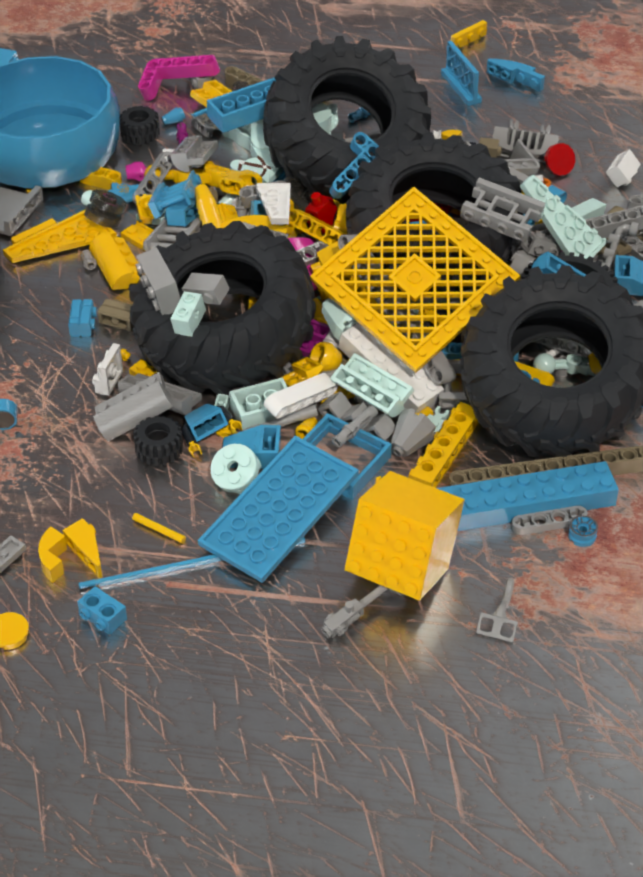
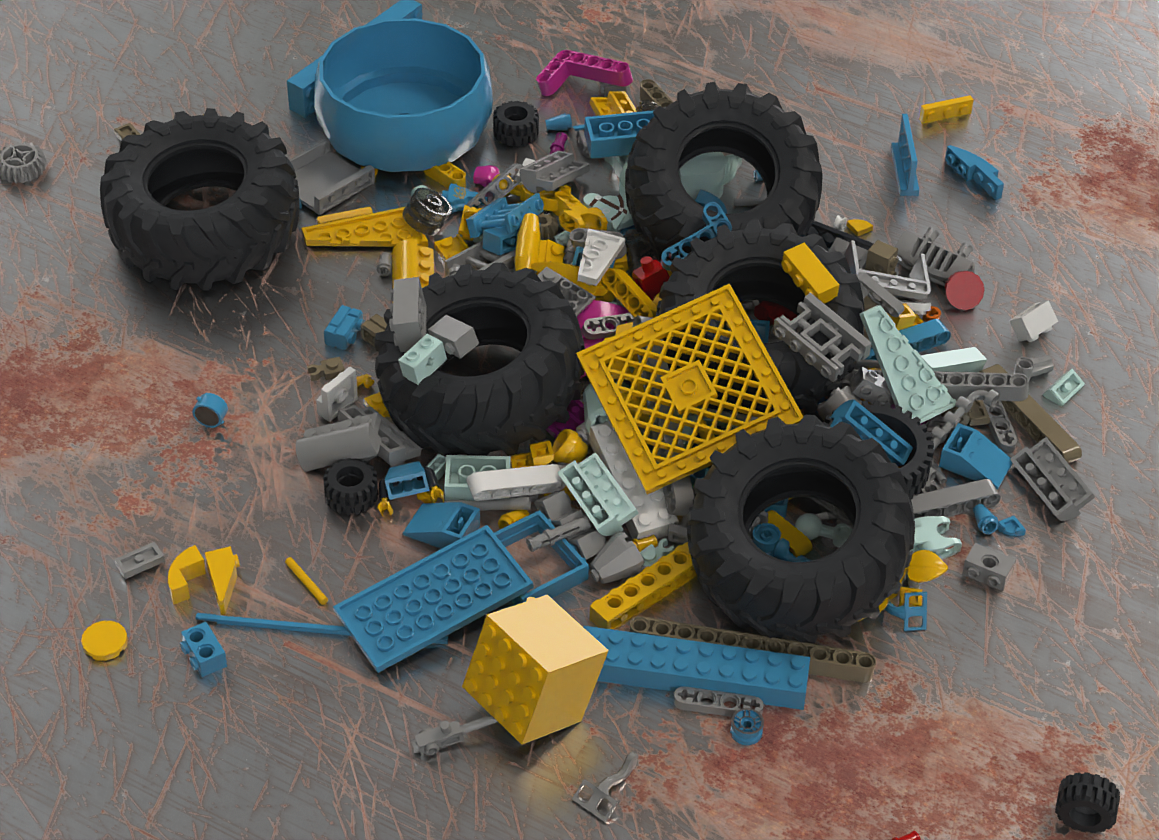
camera: 20 degrees right, 0 degrees up
light aqua plate [210,443,262,494] -> none
none -> dark tan plate [307,357,345,381]
none -> yellow brick [781,242,839,304]

